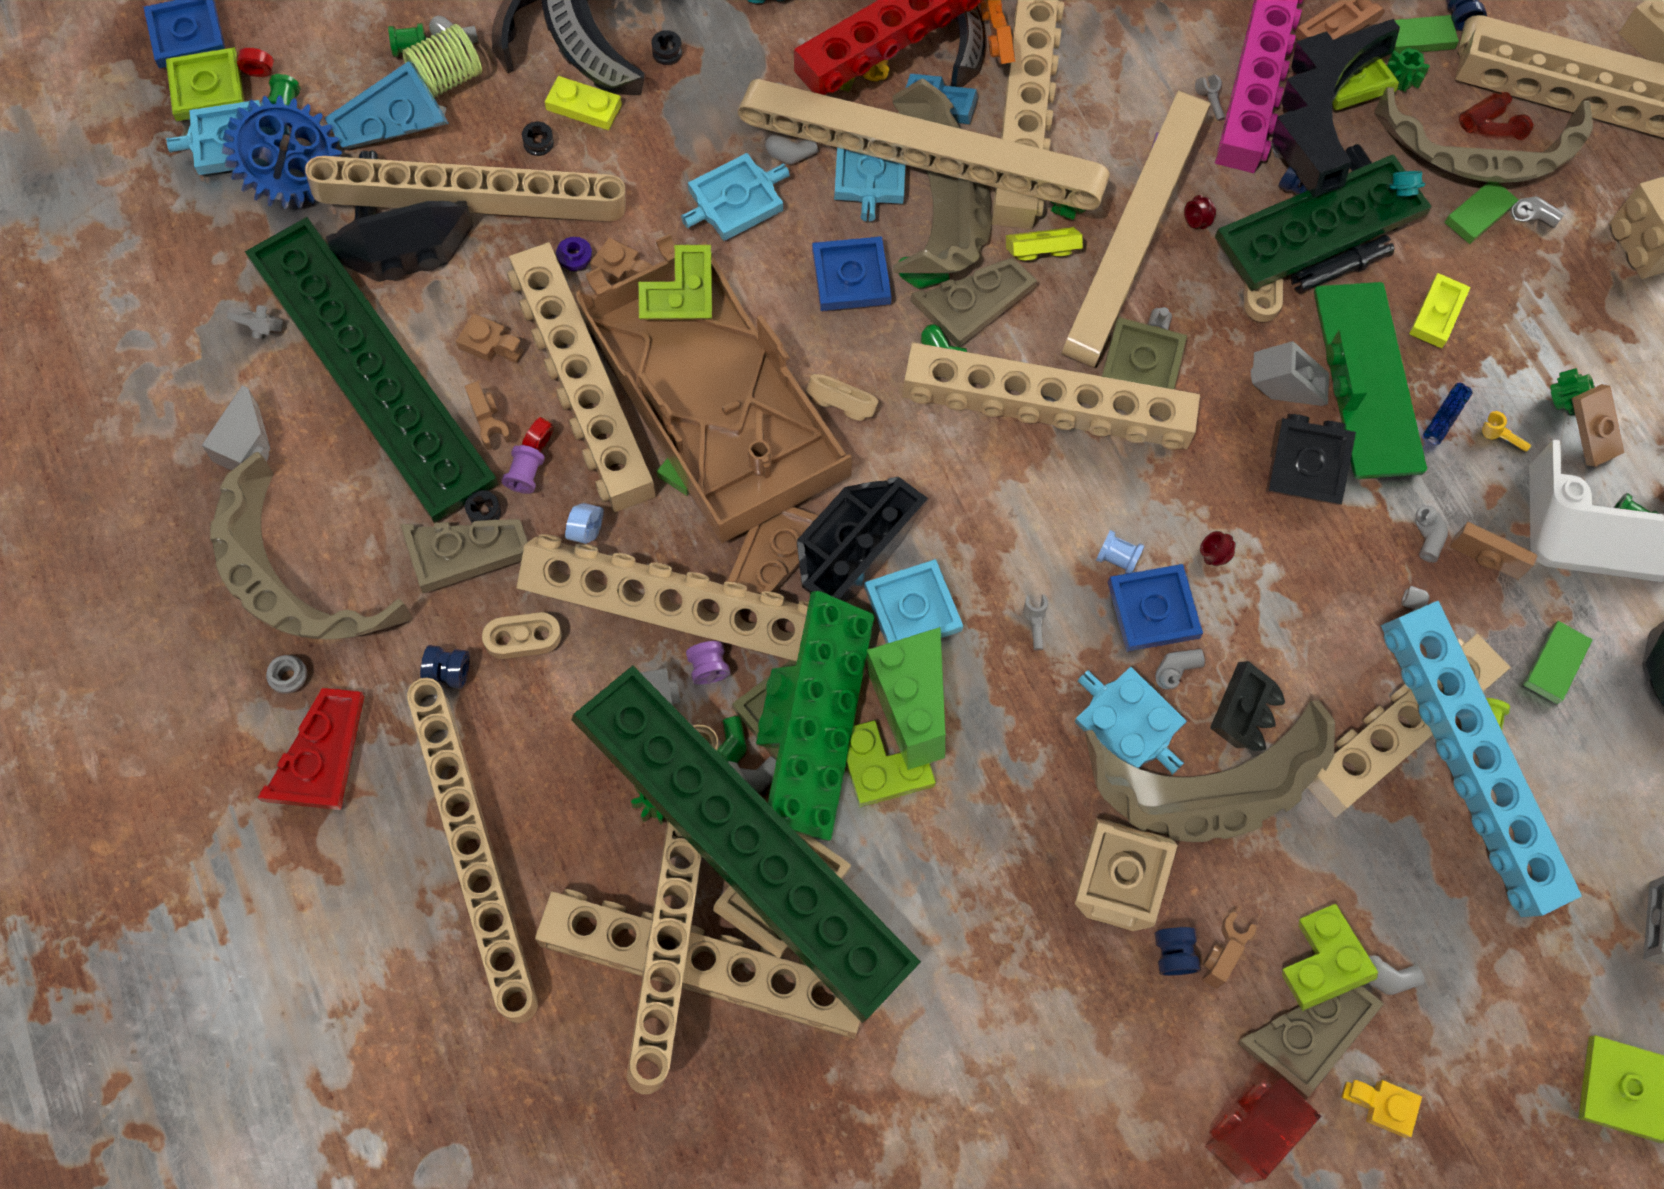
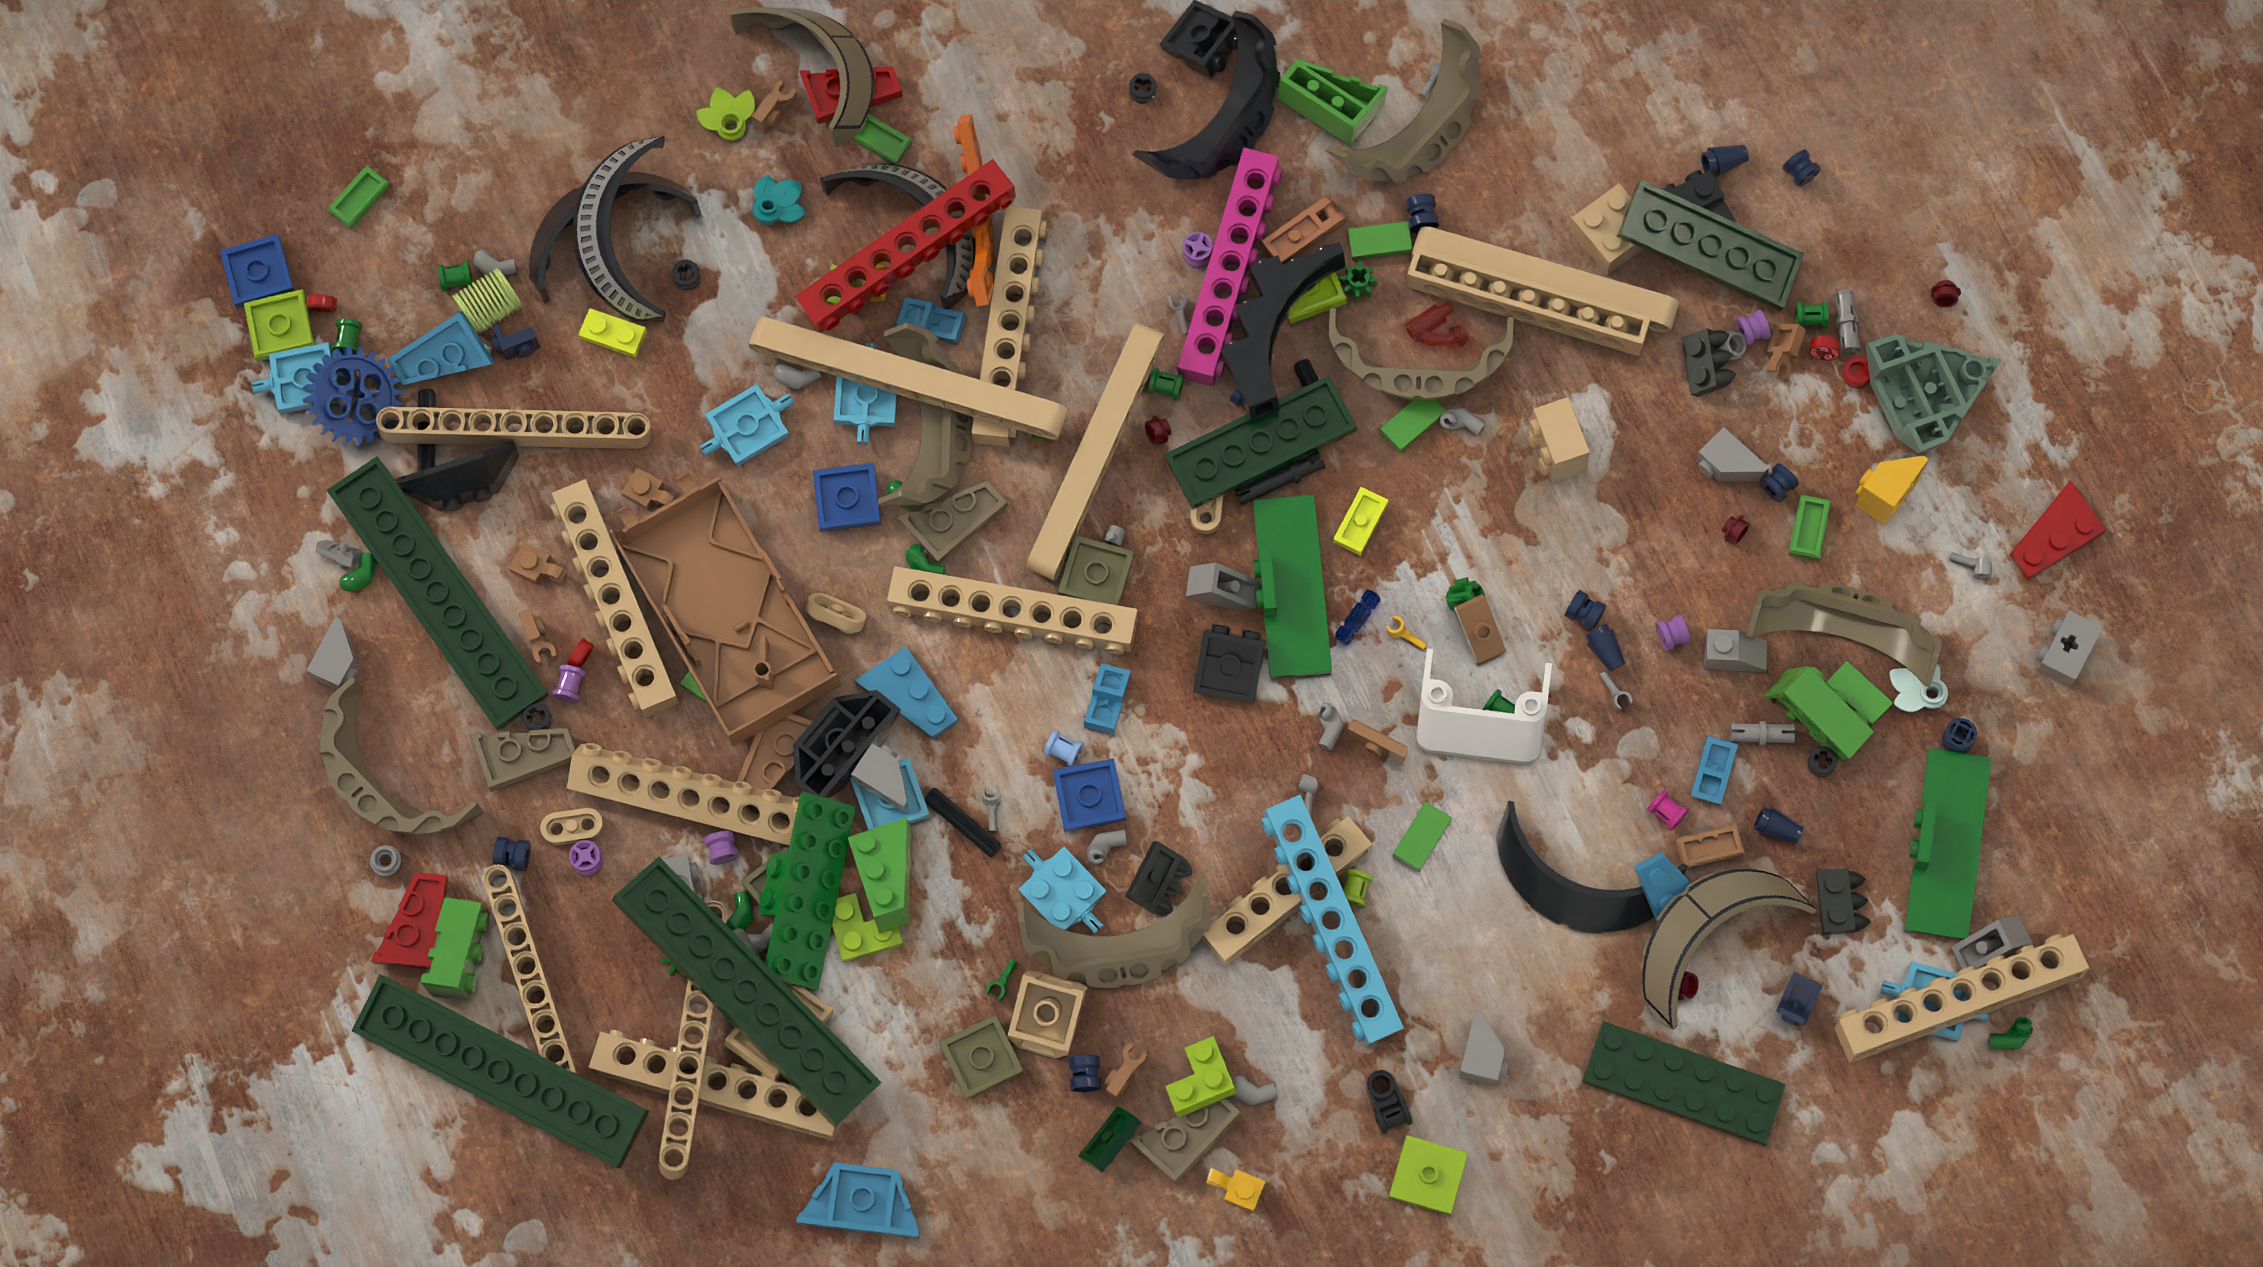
camera: 10 degrees right, 5 degrees up
black bush [522,121,554,156] -> none
dark purple plate [556,237,592,272] -> none
light blue beam [565,503,604,544] -> none
lime plate [638,245,712,320] -> none
neon yellow plate [1005,227,1083,260] -> none
dark red plate [1200,531,1236,566] -> none
clear red brick [1205,1077,1322,1185] -> none
teal plate [1389,171,1426,196] -> none
none -> green arm [339,553,376,592]
none -> dark green plate [351,974,650,1169]
none -> bright green wedge [420,897,490,1001]
none -> dark blue bracket [490,323,541,361]
none -> medium lavender wheel [569,840,604,876]
none -> dark azure wing [796,1162,920,1239]
none -> light grey slope [851,743,909,814]
none -> dark azure wing [855,646,959,740]
none -> black axle [924,787,1001,858]
none -> olive plate [939,1015,1024,1100]
none -> green hand [986,959,1017,1000]
none -> dark green plate [1078,1106,1142,1172]
none -> dark azure slope [1084,663,1131,735]
none -> green bush [1148,367,1184,400]
none -> medium lavender wheel [1183,232,1213,269]
none -> black piece [1366,1070,1413,1135]

